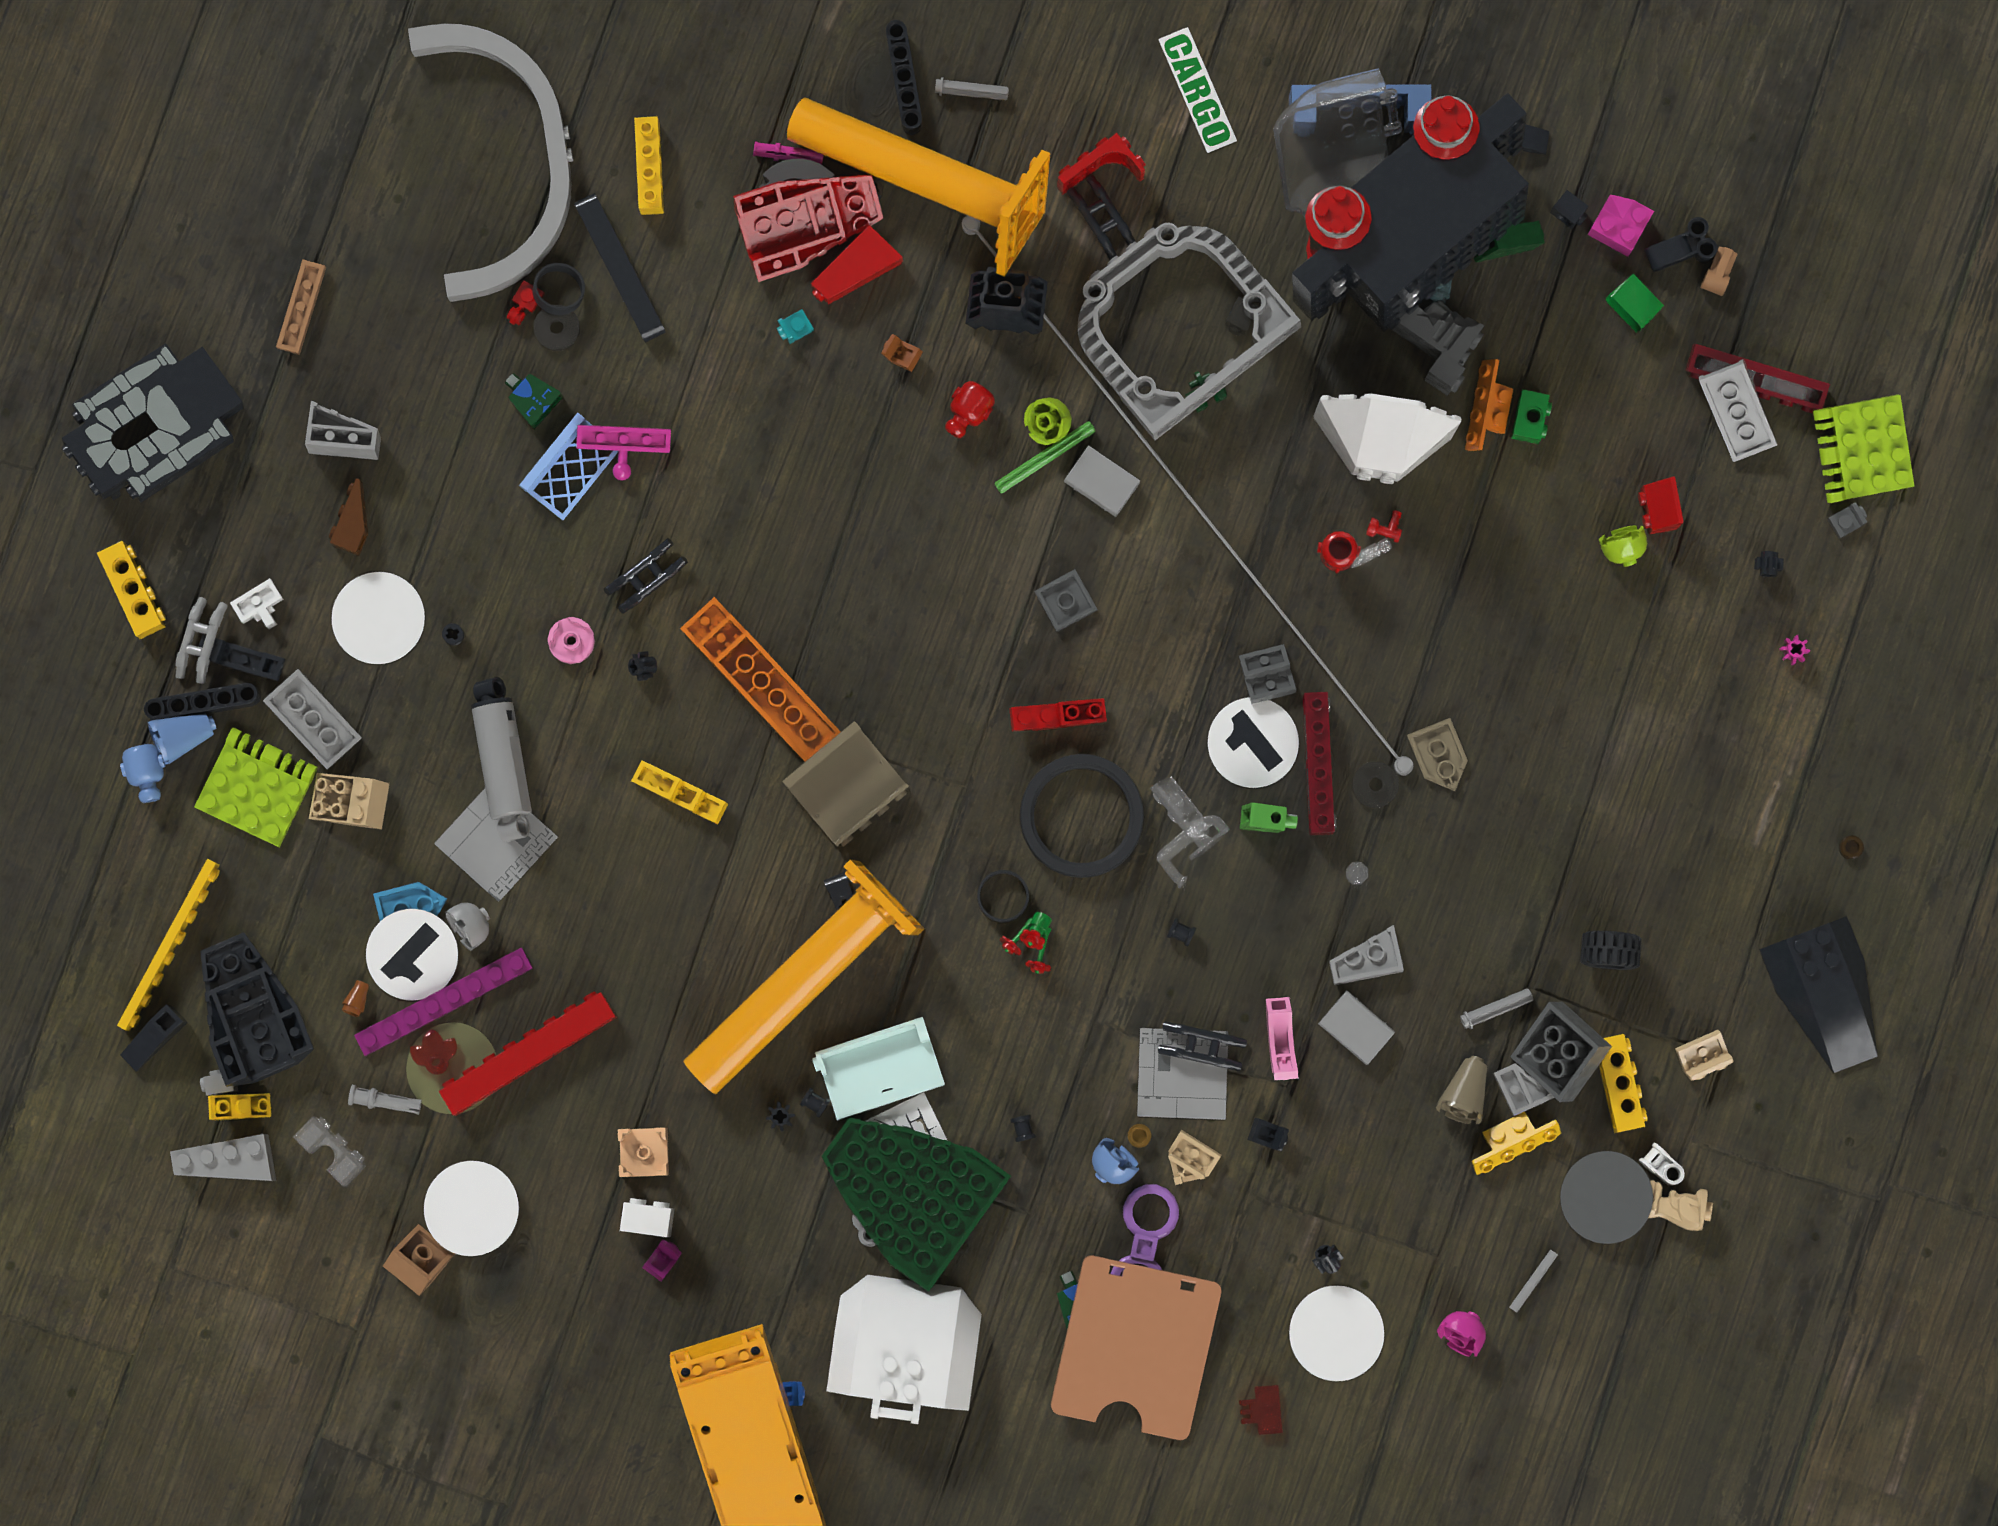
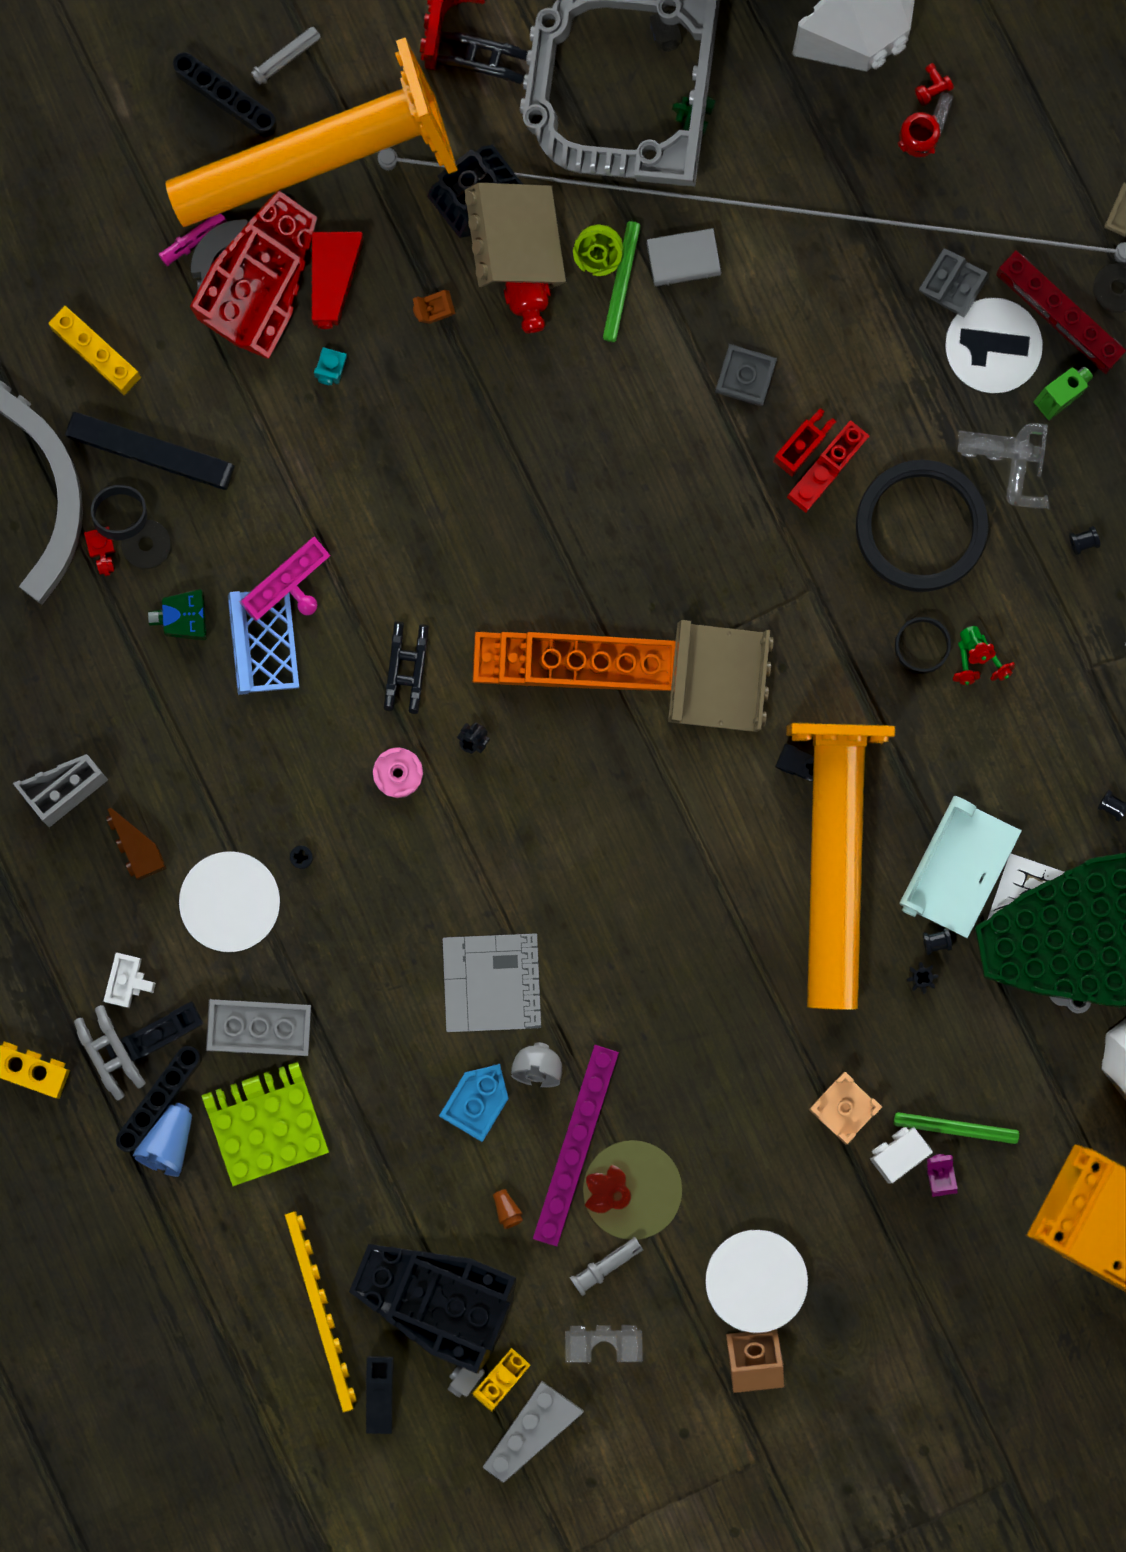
camera: 45 degrees left, 0 degrees up
medium blue piece [120,744,165,803] -> none
tan slope [309,773,389,829] -> none
white sticker [366,909,458,1000] -> none
red brick [439,991,617,1116] -> none
light grey piece [471,677,532,842] -> none
yellow slope [631,761,728,825] -> none
none -> dark tan panel [465,183,566,289]
none -> red hinge [773,408,837,477]
none -> bright green axle [894,1112,1019,1144]

